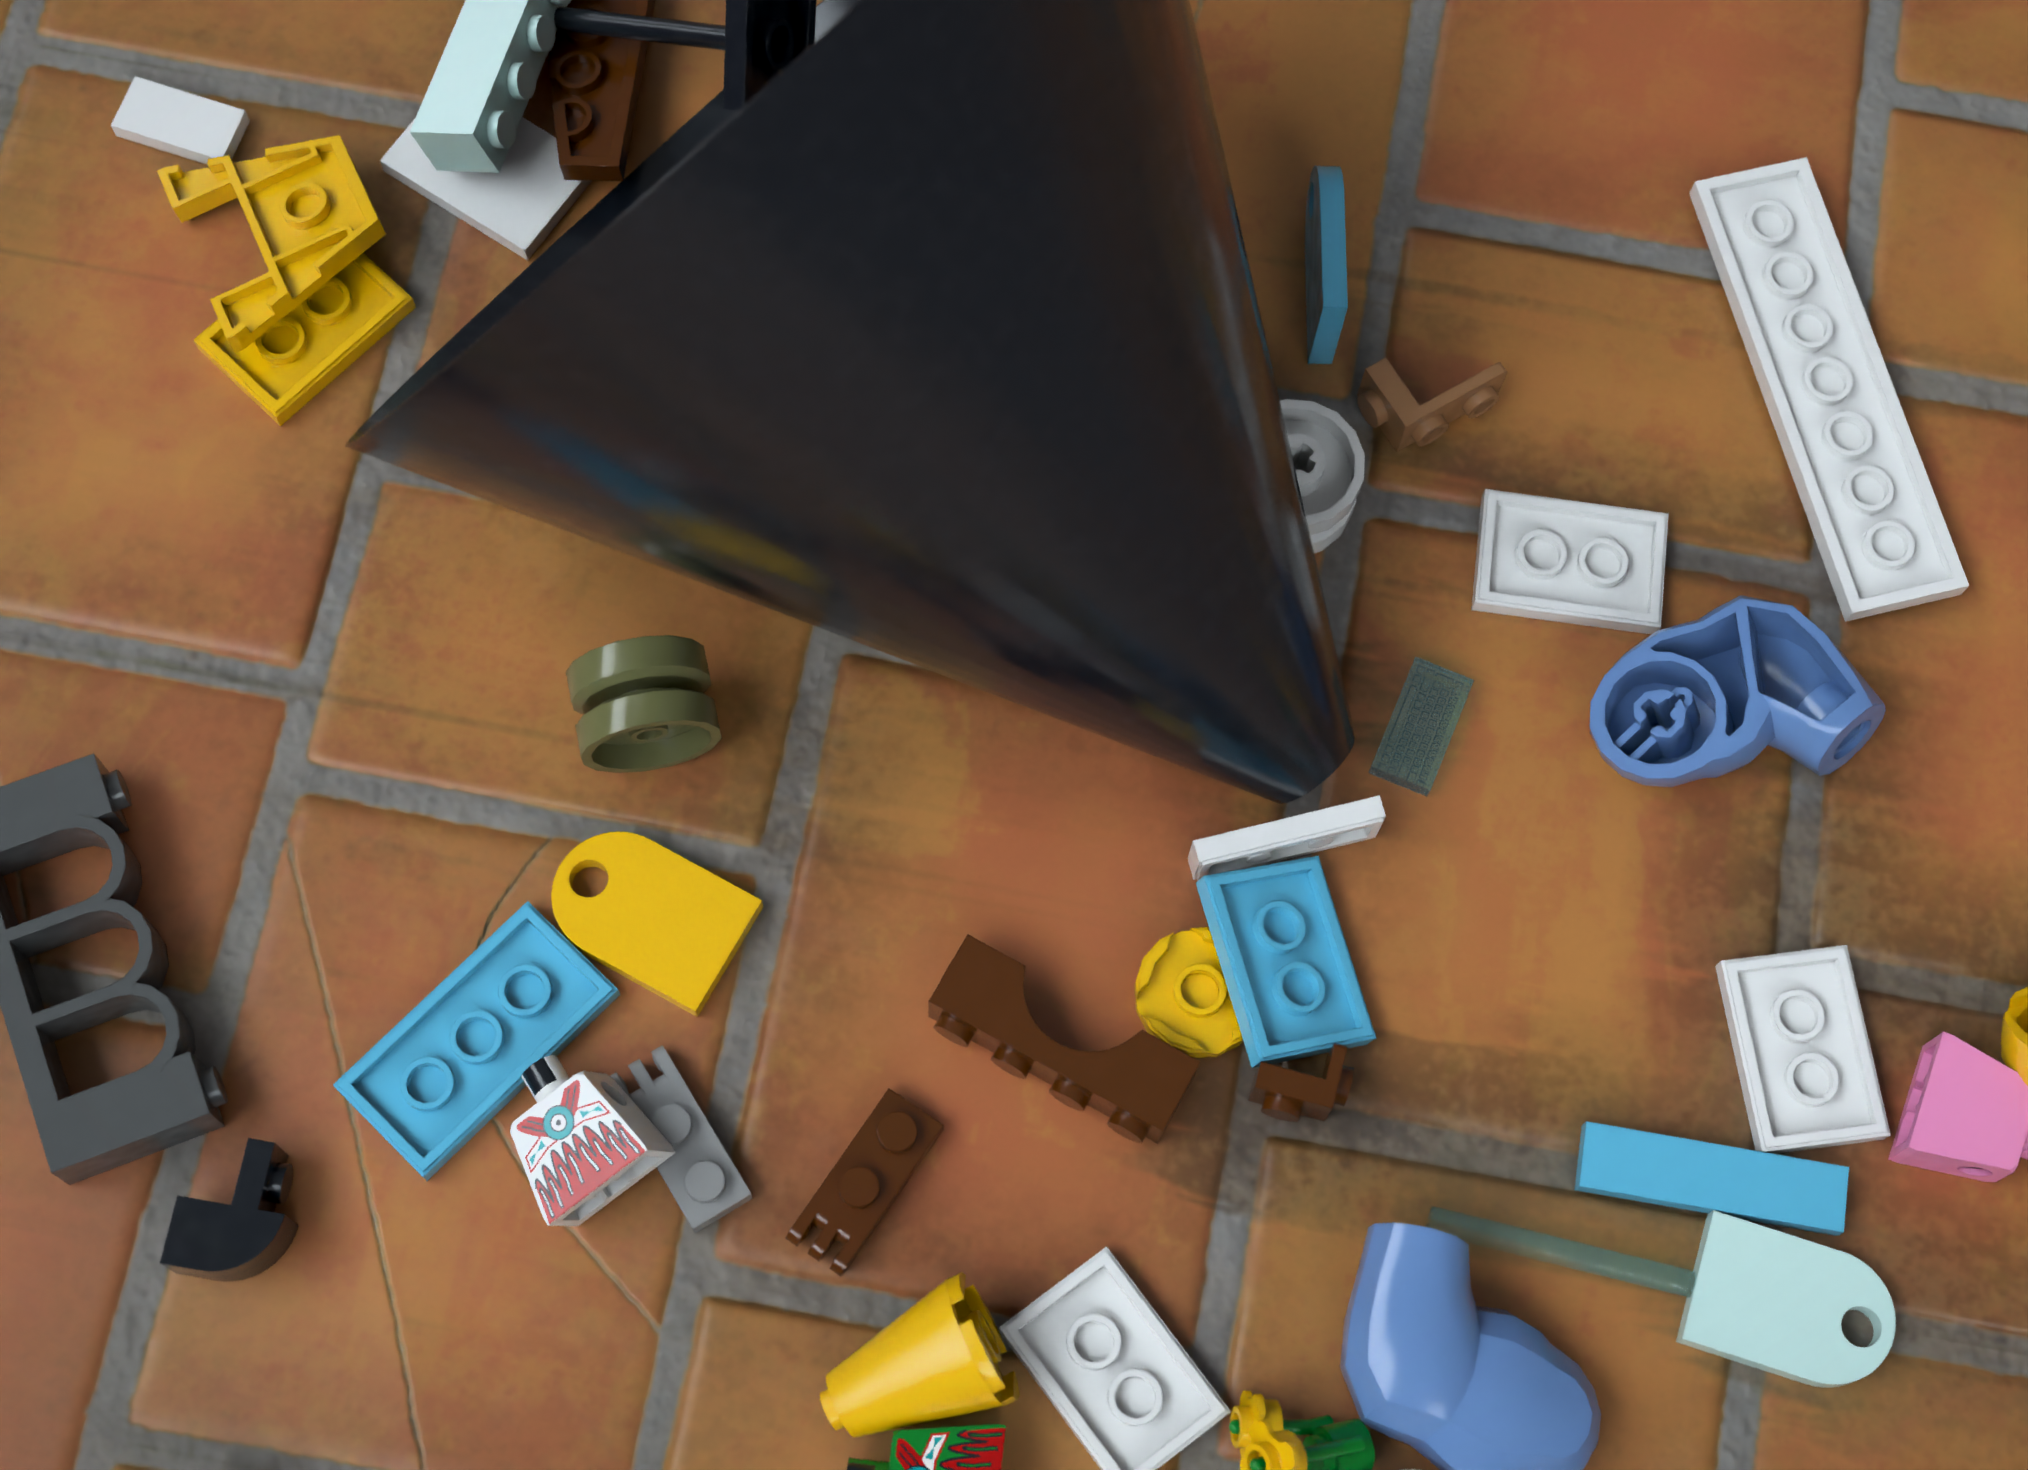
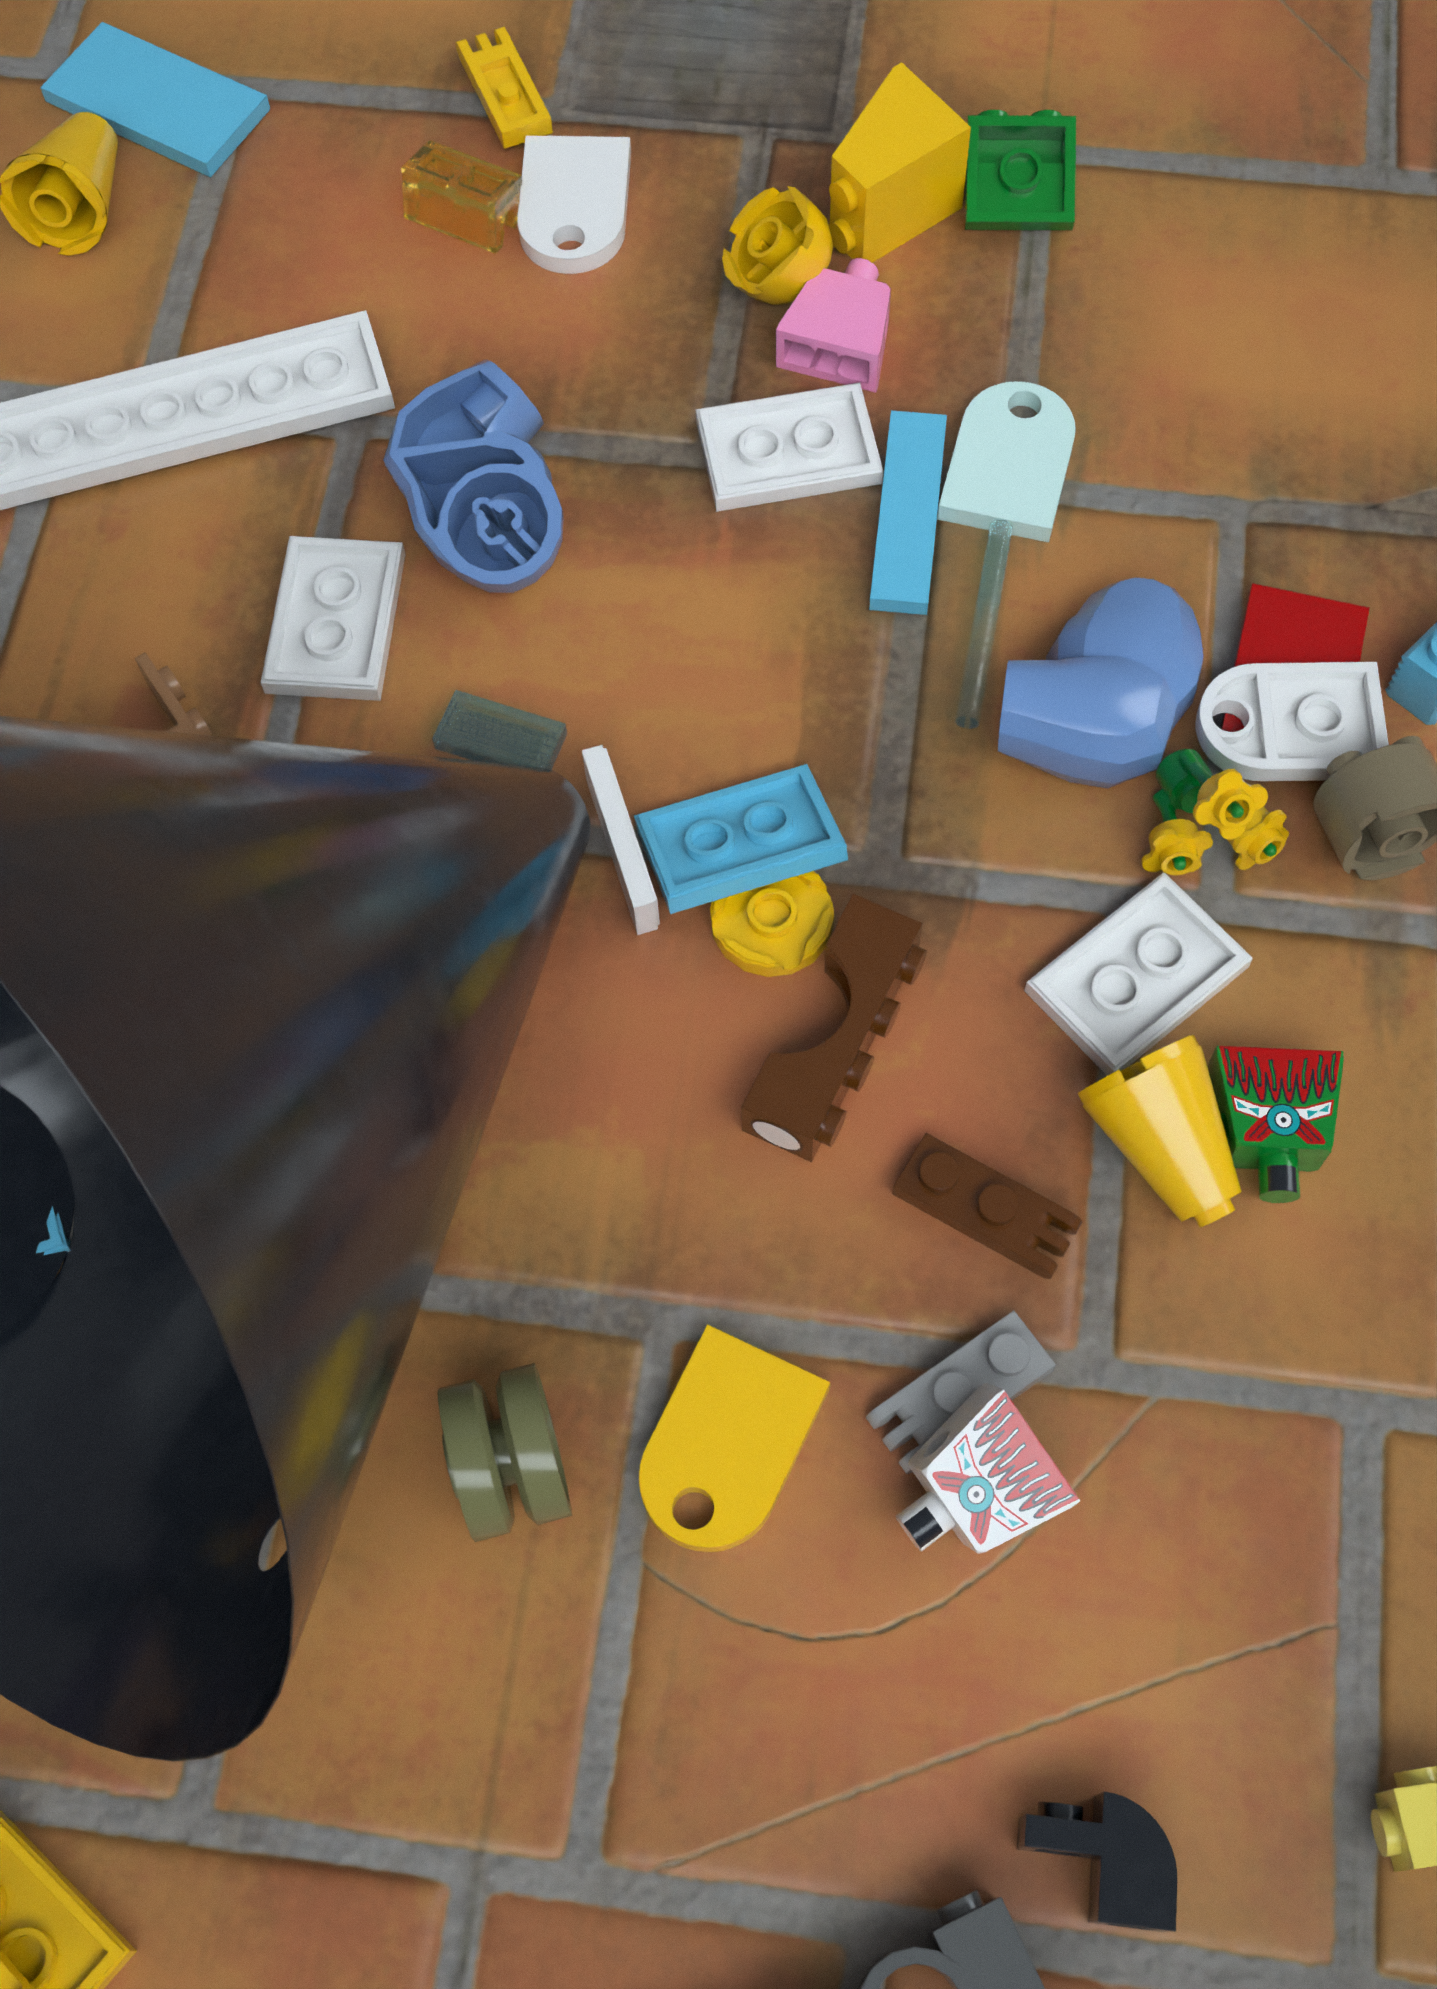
camera: 85 degrees left, 5 degrees down
medium azure tile [333,901,620,1181] -> none
reddish brown bracket [1248,1043,1354,1122] -> none

